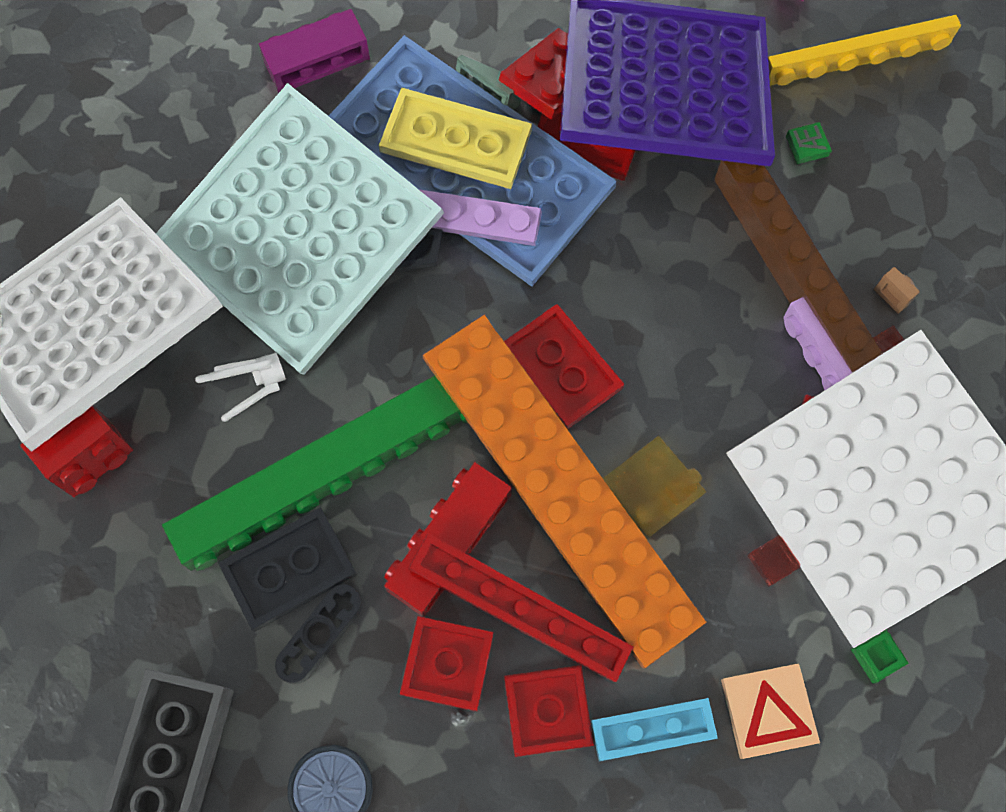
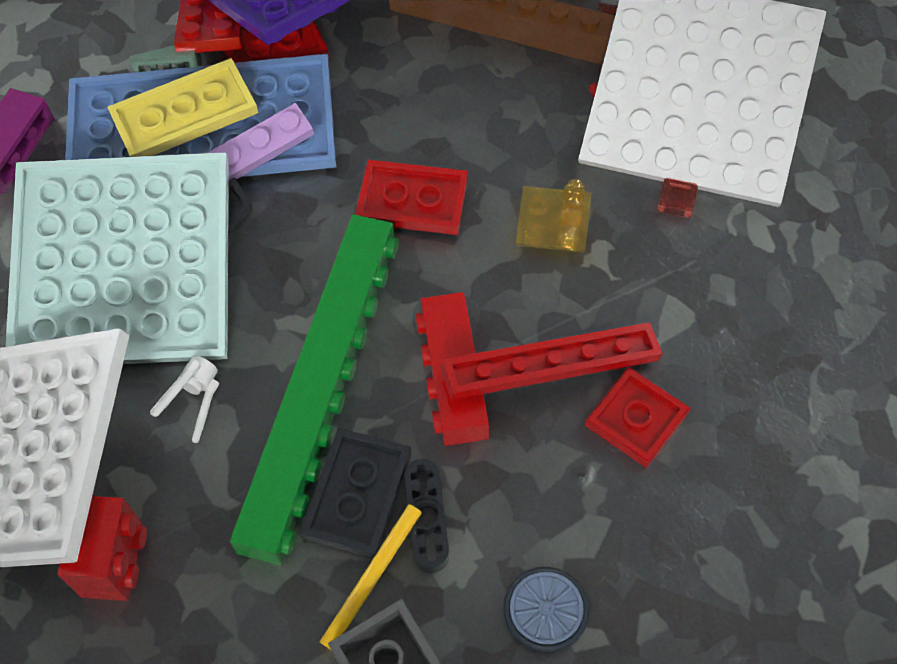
camera: 40 degrees left, 10 degrees down
red plate [400,616,494,712] -> none
orange plate [423,315,707,668] -> none
medium azure plate [591,698,718,761] -> none
light nougat tile [721,663,820,759] -> none
lavender plate [784,297,852,390] -> none
green tile [851,629,909,684] -> none
none -> yellow bar [319,504,422,650]

